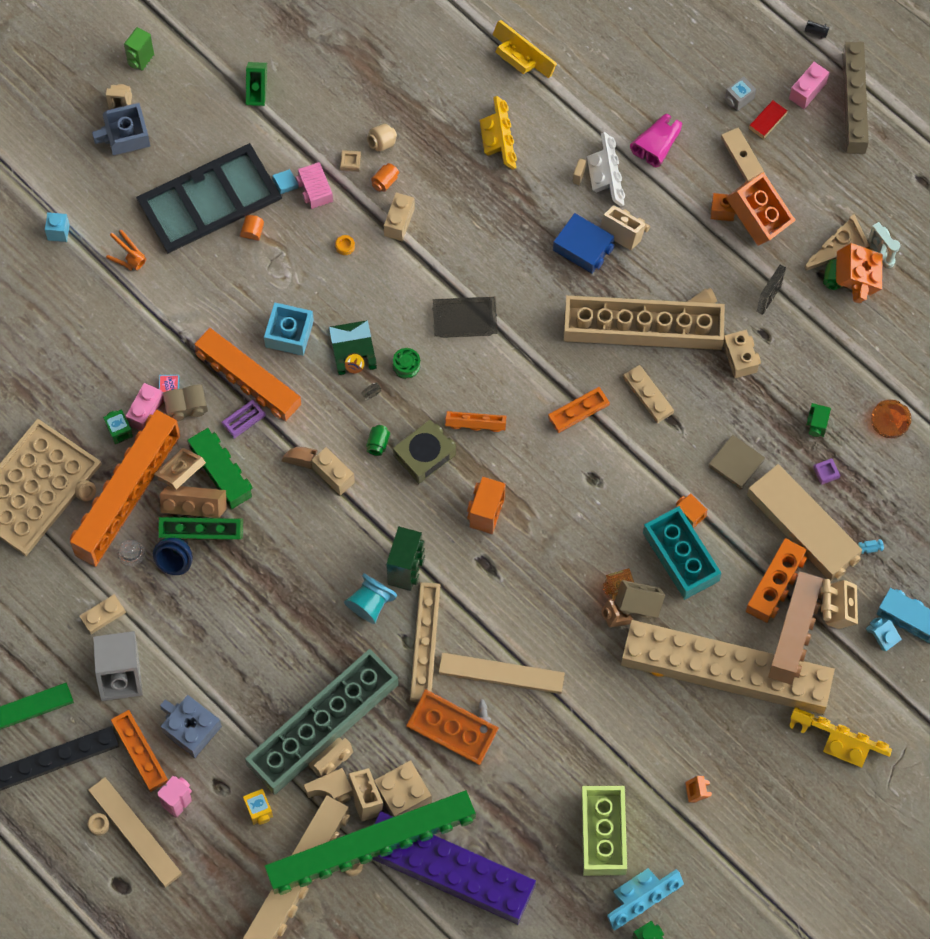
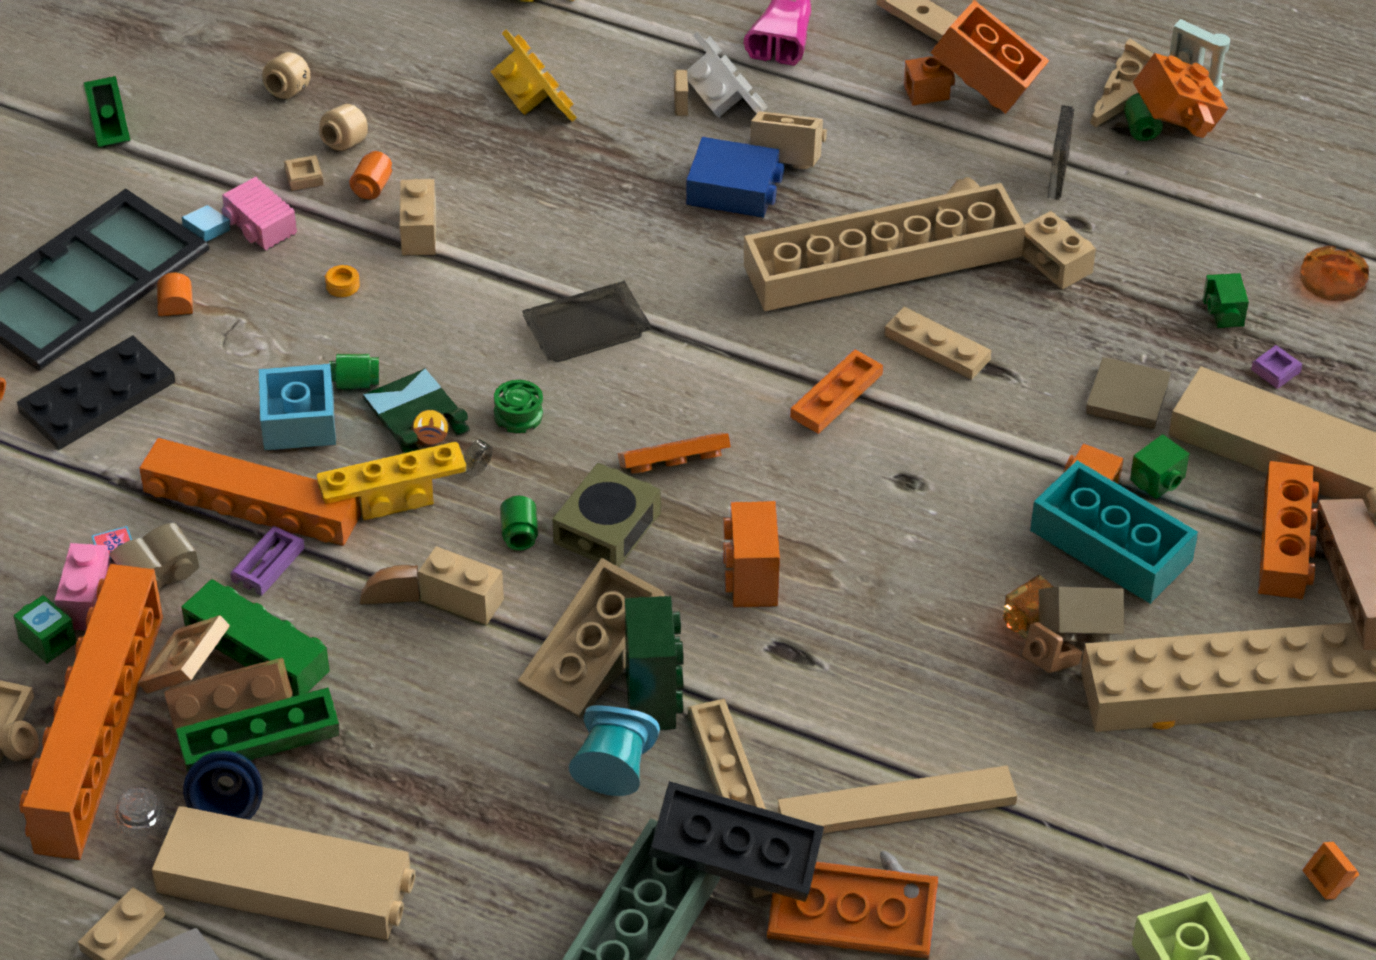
camera: 20 degrees left, 20 degrees down
none -> black plate [16,335,175,450]
none -> tan brick [152,806,415,940]
none -> tan head [262,52,311,99]
none -> yellow bracket [317,442,466,521]
none -> green brick [329,354,379,389]
none -> tan slope [518,558,665,718]
none -> black plate [648,781,824,902]
none -> green brick [1130,434,1190,499]

